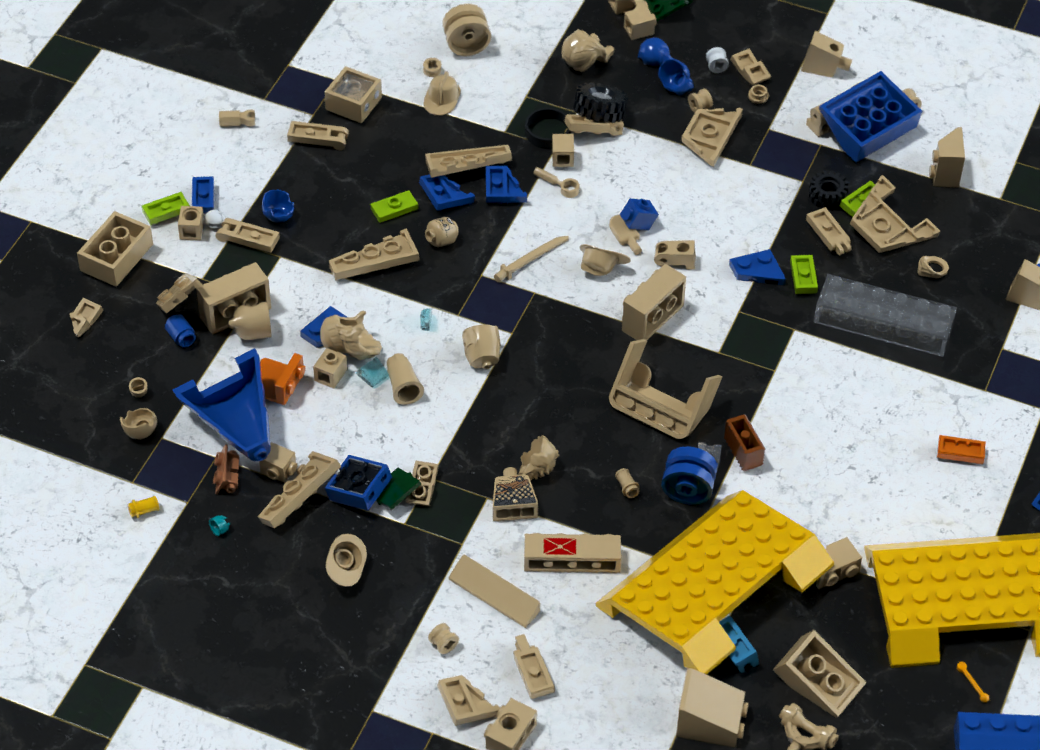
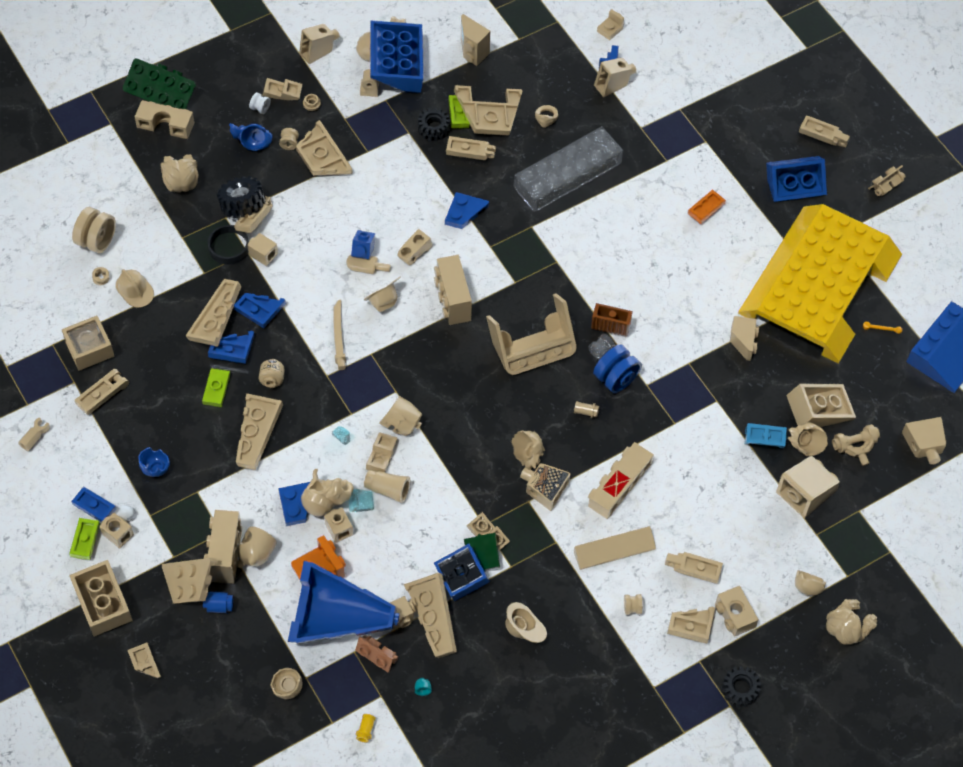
camera: 55 degrees left, 10 degrees up
tan hinge [129,377,148,397] -> none
tan plate [215,218,280,253] -> none
tan piece [534,167,580,198] -> none
yellow slope [595,490,834,675] -> none
blue hair [638,37,670,67] -> none
lime plate [790,255,818,294] -> none
none -> tan slope [366,432,397,472]
none -> tan hair [787,422,828,456]

